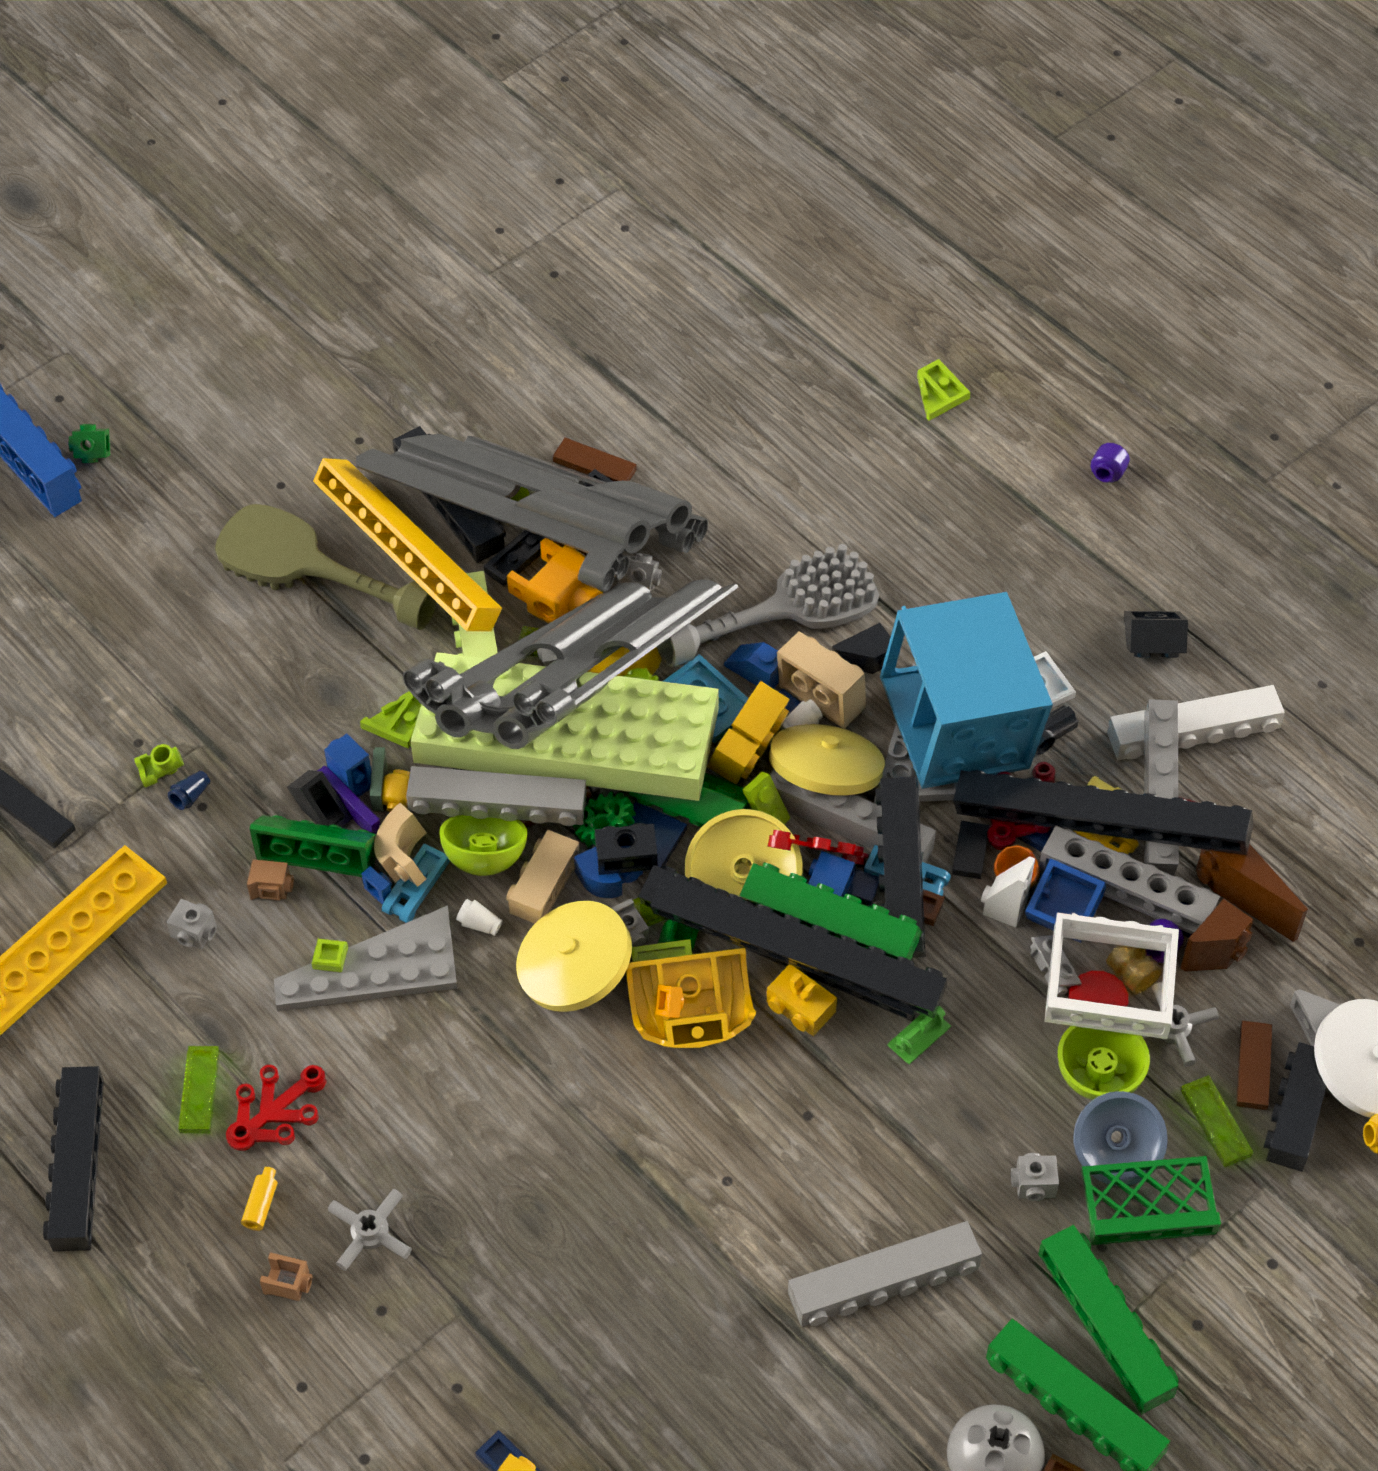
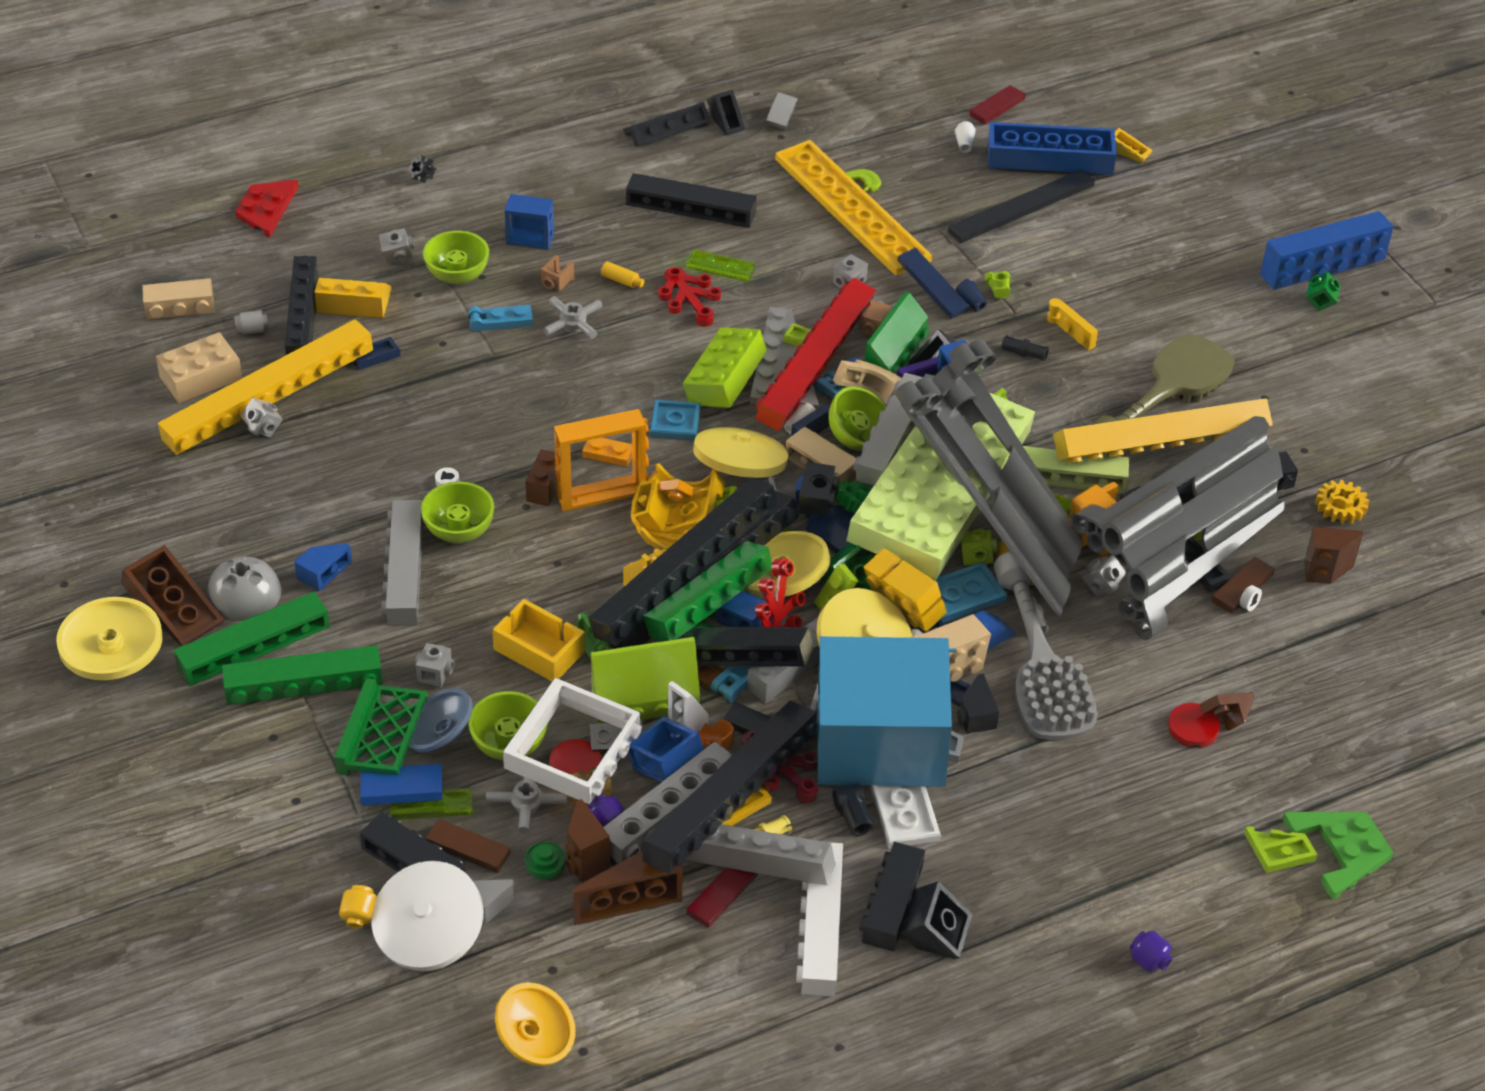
camera: 105 degrees right, 10 degrees down
none -> blue slope [294,543,352,591]
none -> blue tile [360,764,442,806]
none -> lime piece [421,481,494,544]
none -> lime piece [423,231,489,285]
none -> white tile [435,468,459,487]
none -> dark azure plate [468,305,533,331]
none -> yellow piece [492,599,585,682]
none -> blue piece [504,194,554,250]
none -> reddish brown brick [525,449,556,506]
none -> green plate [525,841,566,880]
none -> light orange window [554,409,649,512]
none -> light orange plate [582,438,632,467]
none -> lime slope [591,637,700,724]
none -> dark azure tile [650,400,701,441]
none -> lime brick [682,327,767,408]
none -> red brick [755,277,876,432]
none -> dark blue tile [791,404,830,436]
none -> black brick [859,841,925,952]
none -> dark blue tile [897,247,969,319]
none -> black pin [1001,335,1049,361]
none -> yellow plate [1047,298,1098,351]
none -> red tile [1168,702,1220,748]
none -> reddish brown slope [1200,692,1254,731]
none -> white tile [1240,585,1262,611]
none -> bright green wing [1282,812,1393,900]
none -> reddish brown slope [1304,527,1363,584]
none -> yellow gear [1315,480,1369,524]

